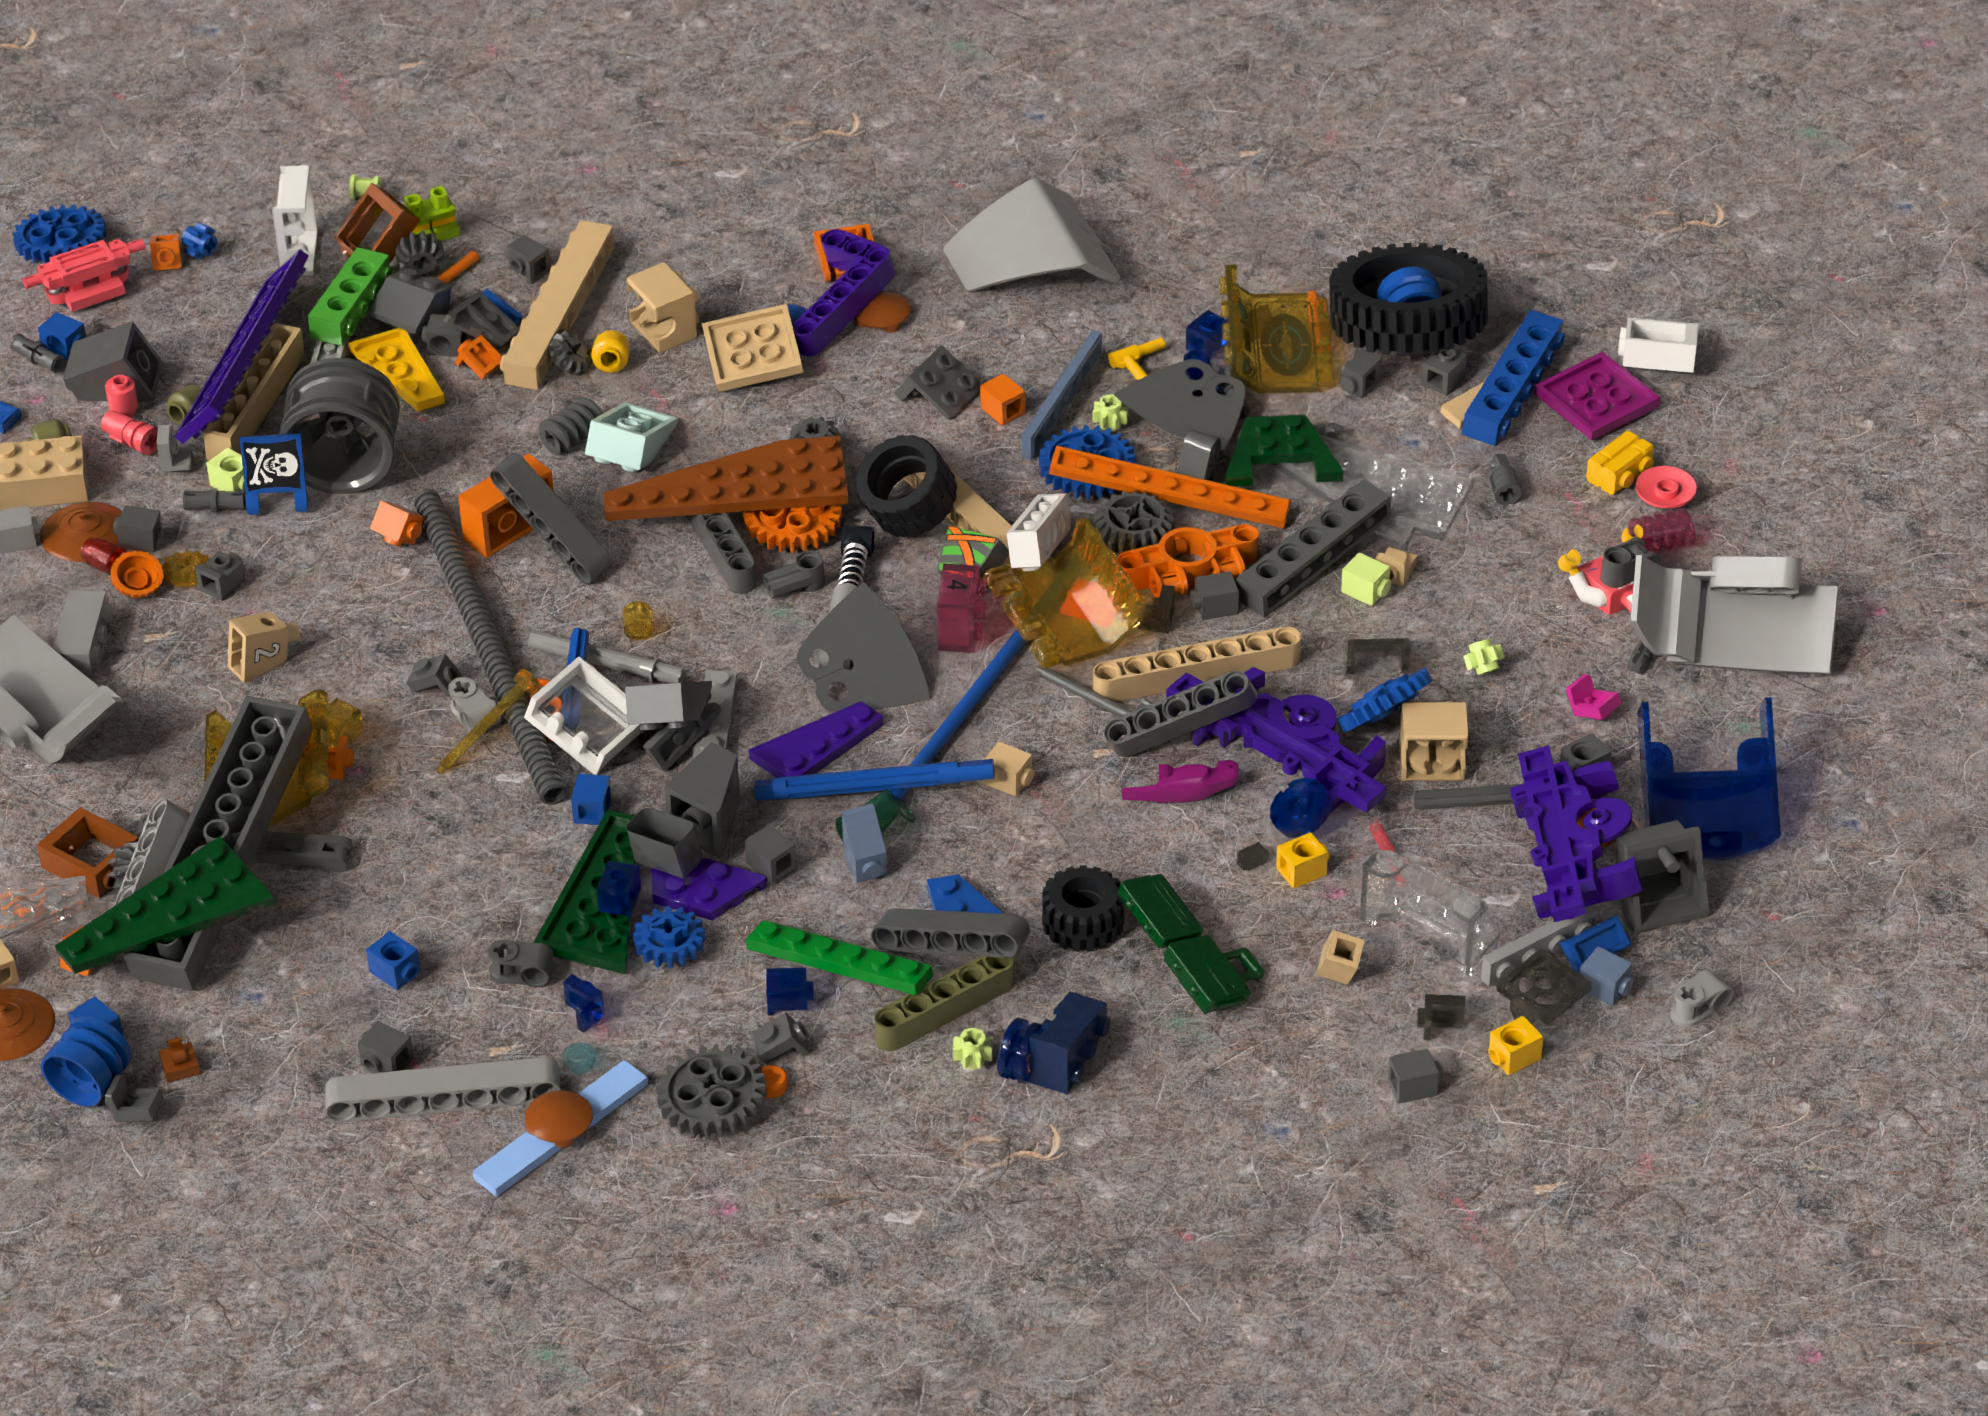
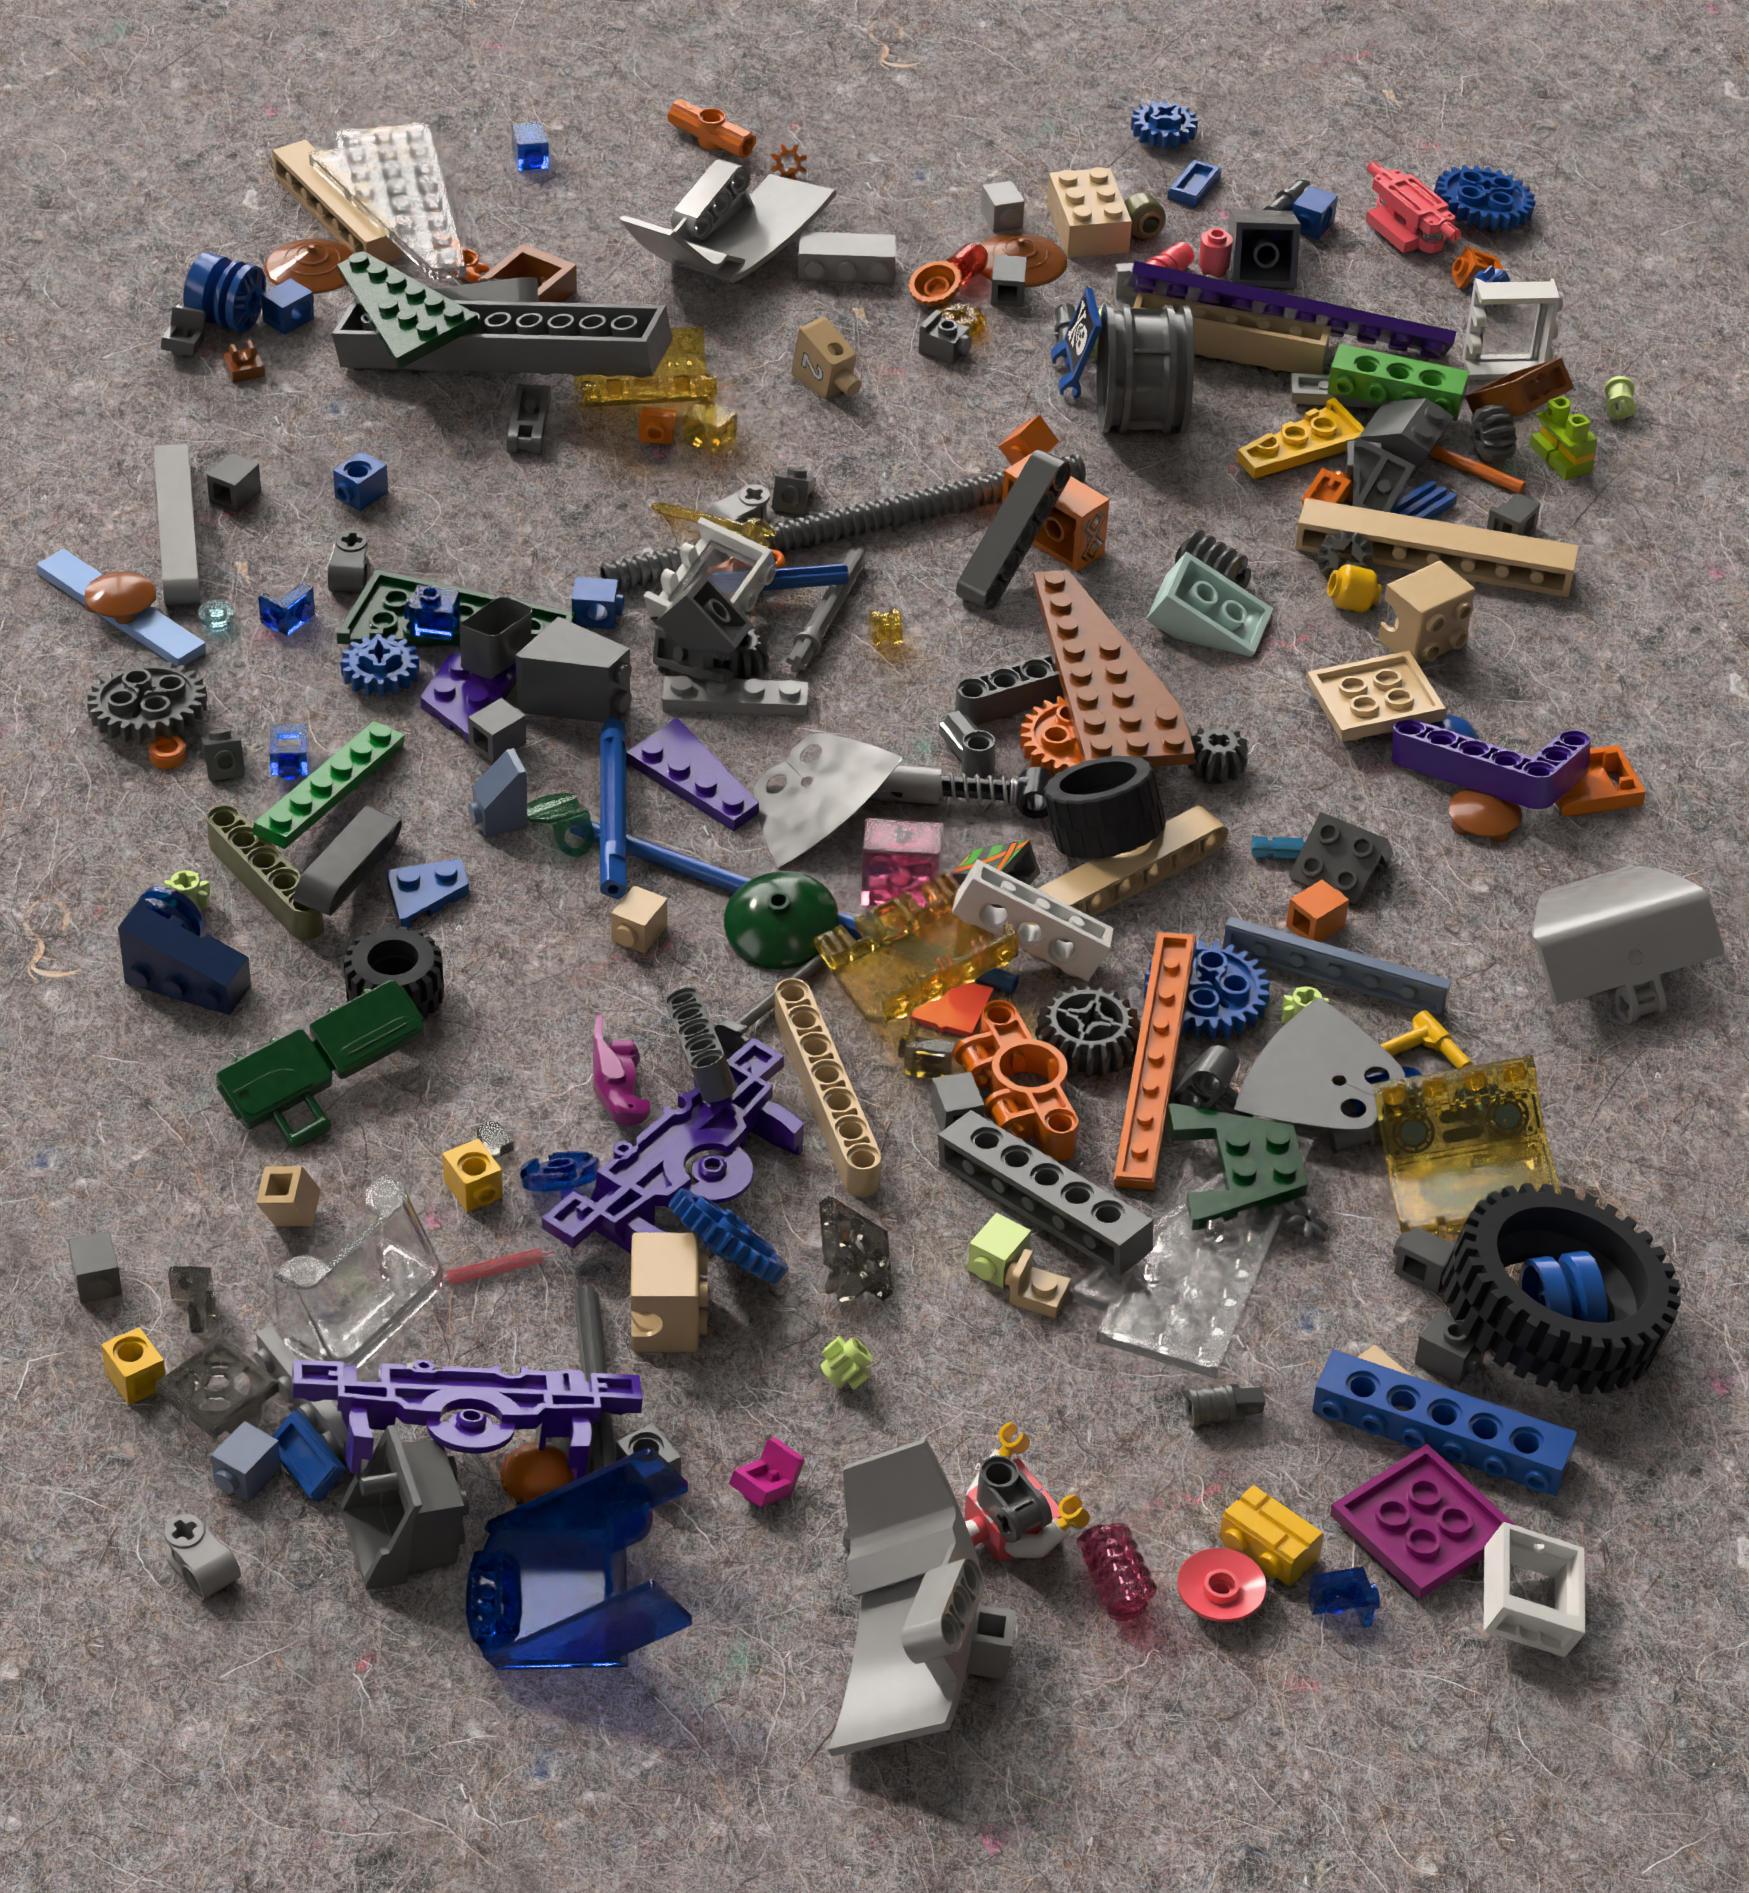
camera: 85 degrees right, 0 degrees up
none -> dark green dish [724,871,839,970]
none -> dark azure axle [1251,836,1305,860]
none -> clear blue bracket [1307,1566,1380,1628]

